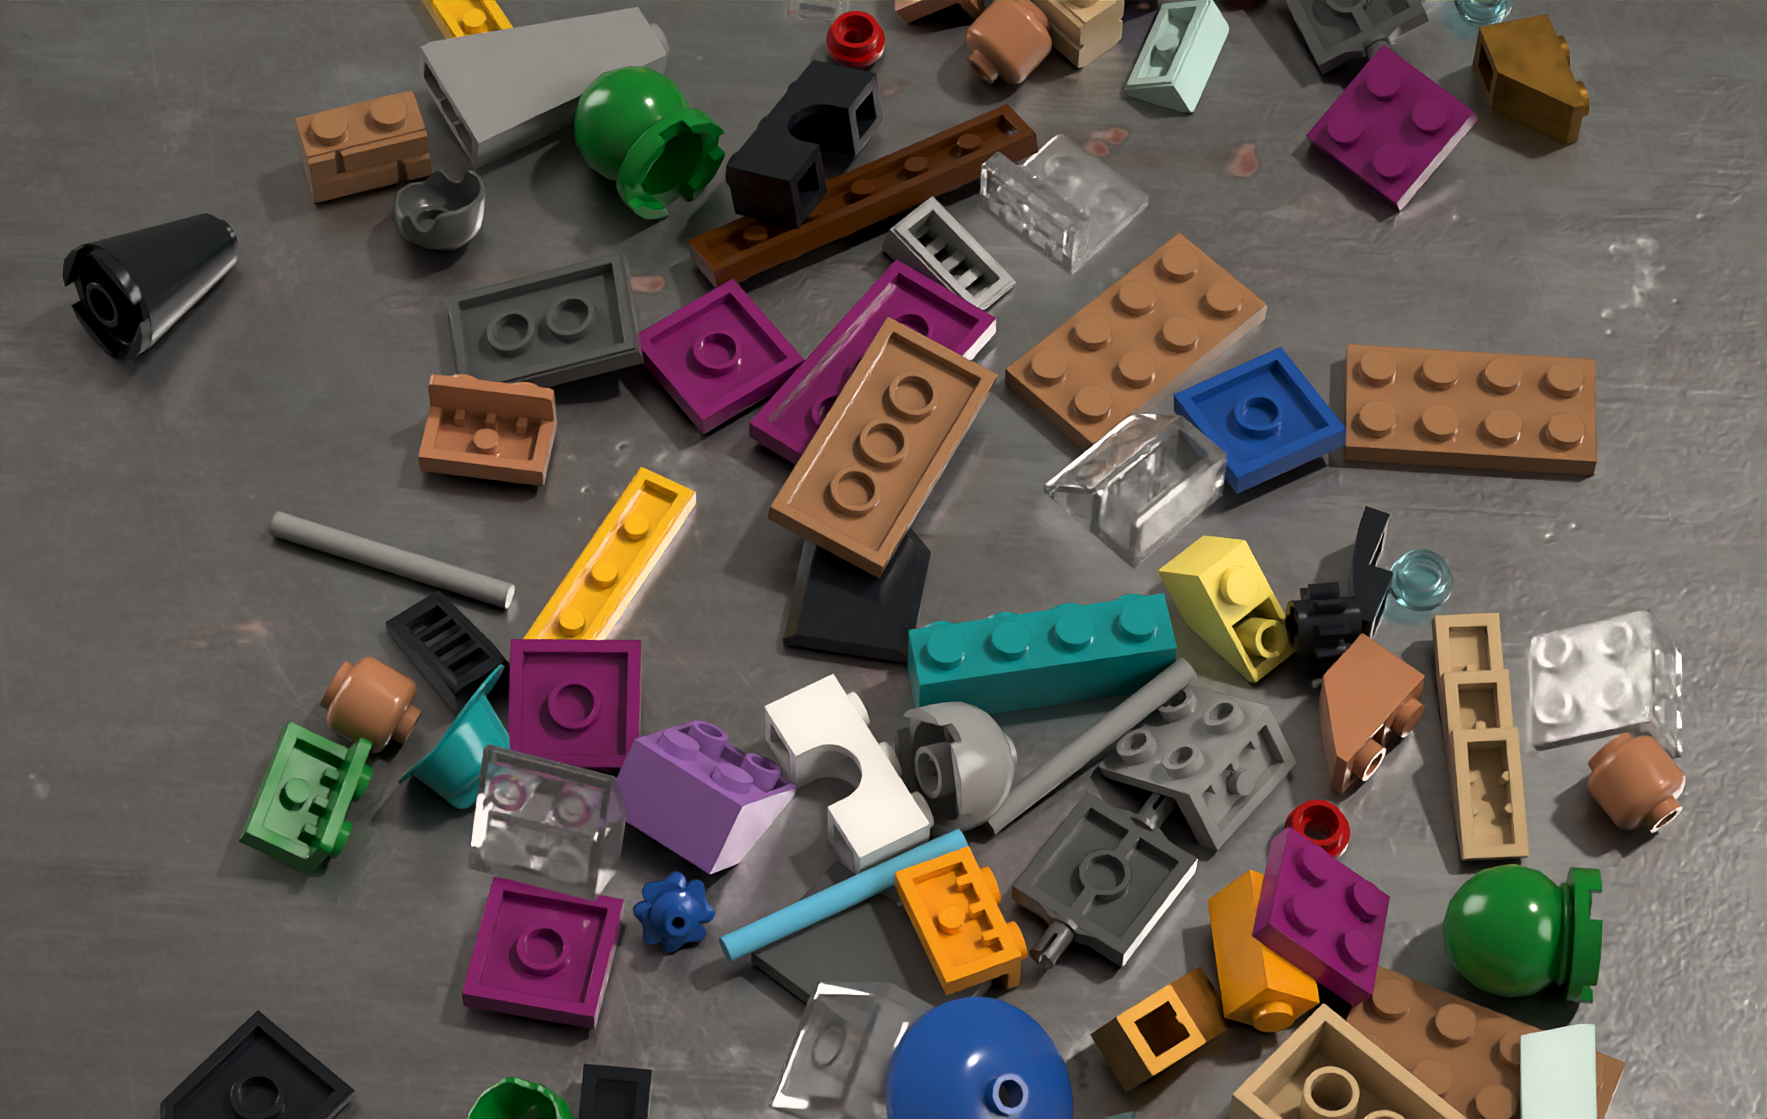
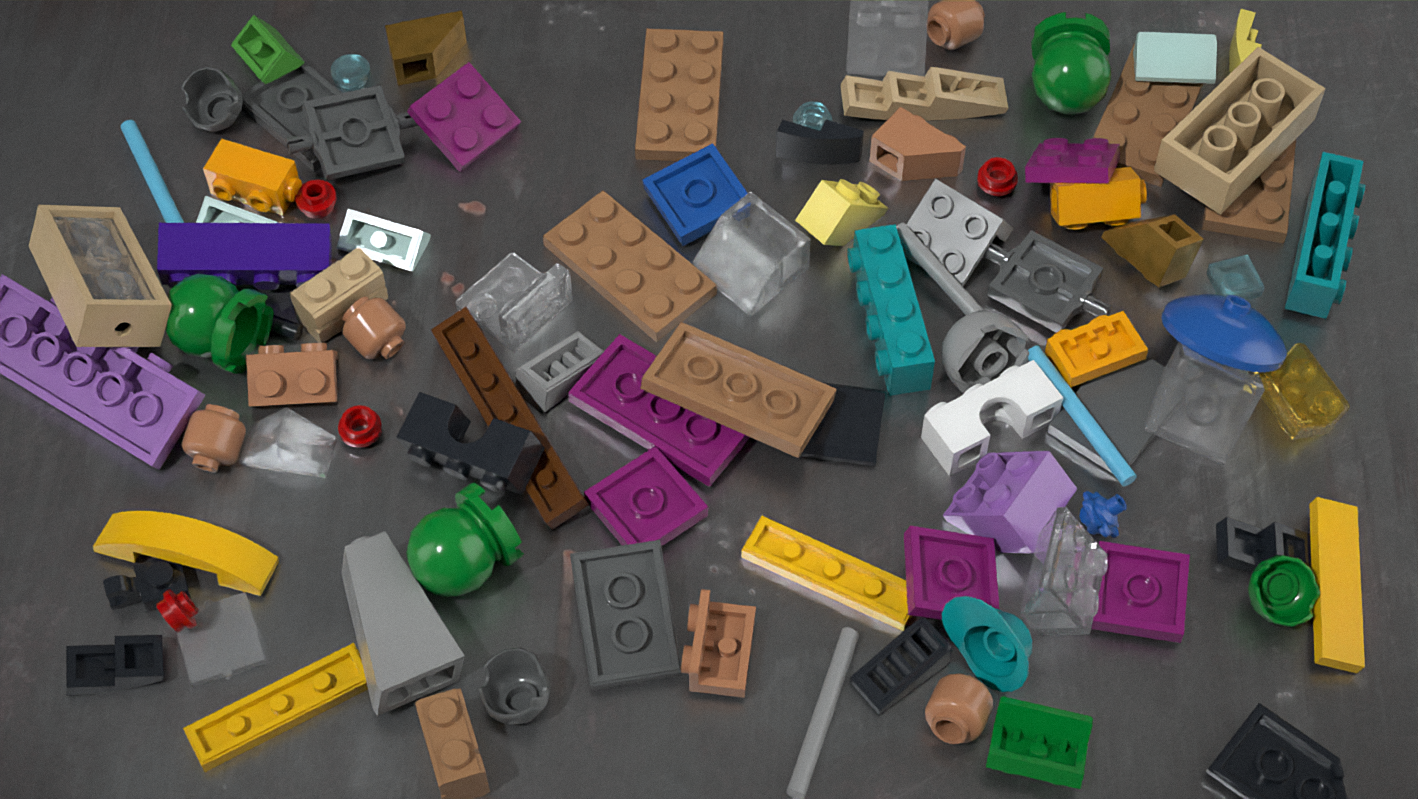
camera: 90 degrees left, 0 degrees up
black gear [1285,582,1362,663] -> none

